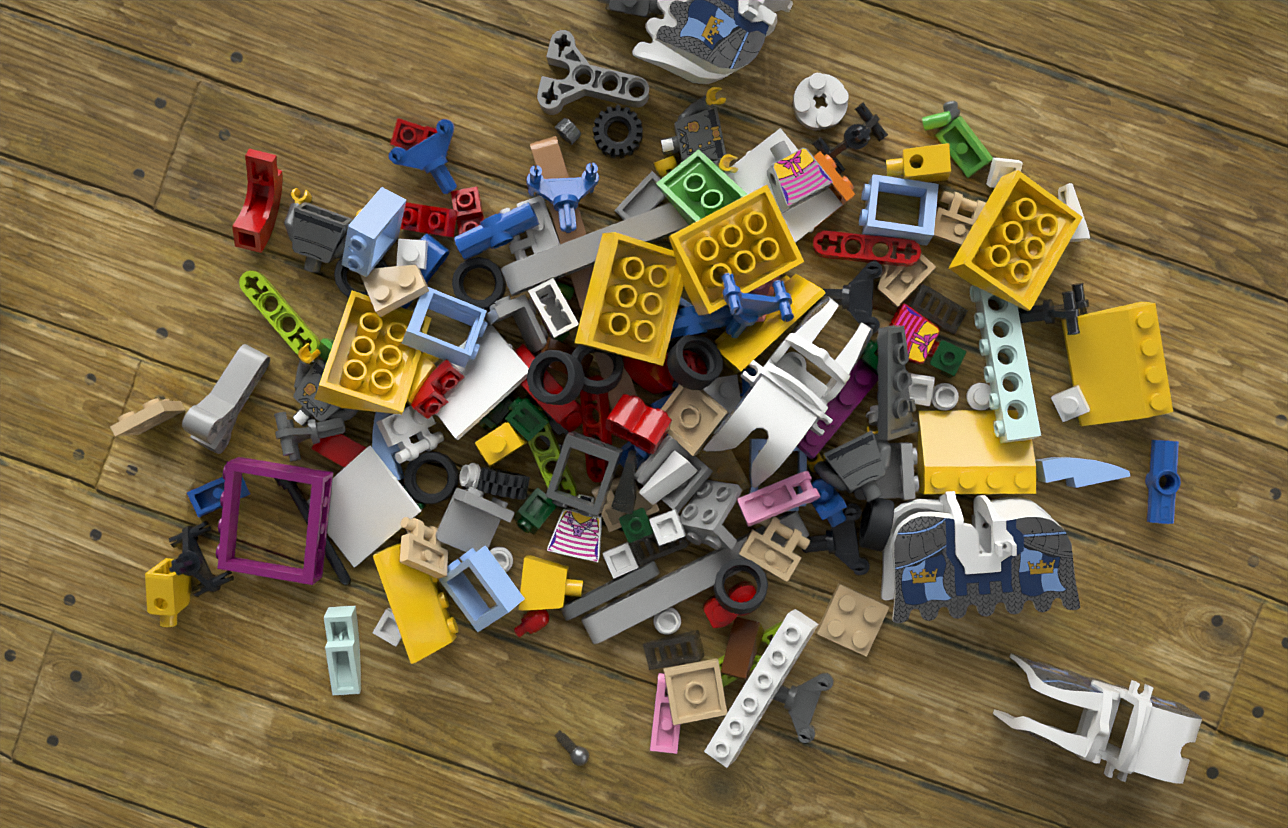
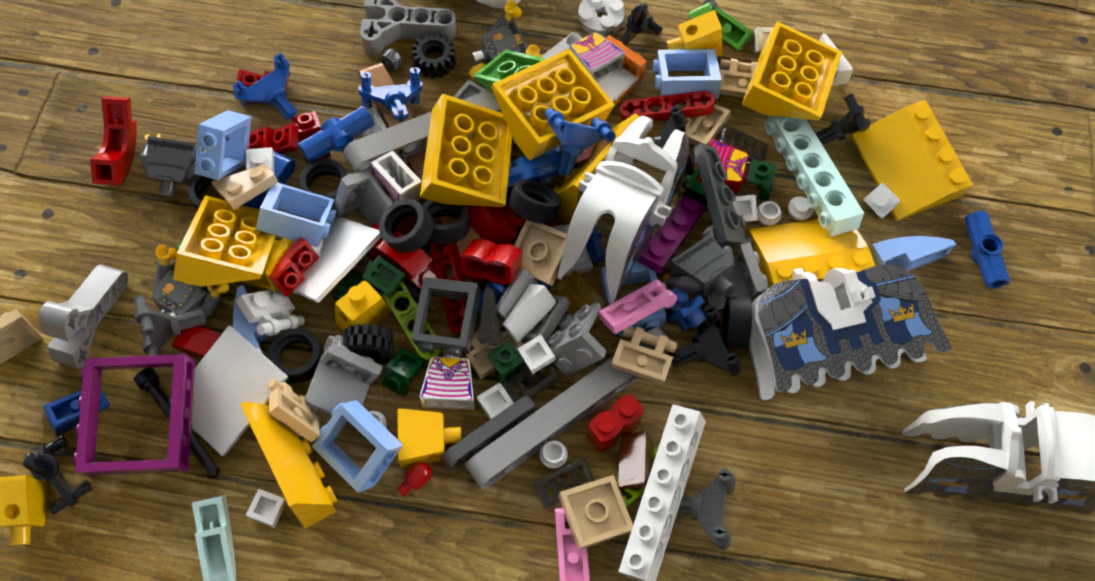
camera: 10 degrees left, 25 degrees down
lime beam [239,271,320,354] -> none
black tyre [714,558,768,615] -> none
tan plate [816,583,889,657] -> none

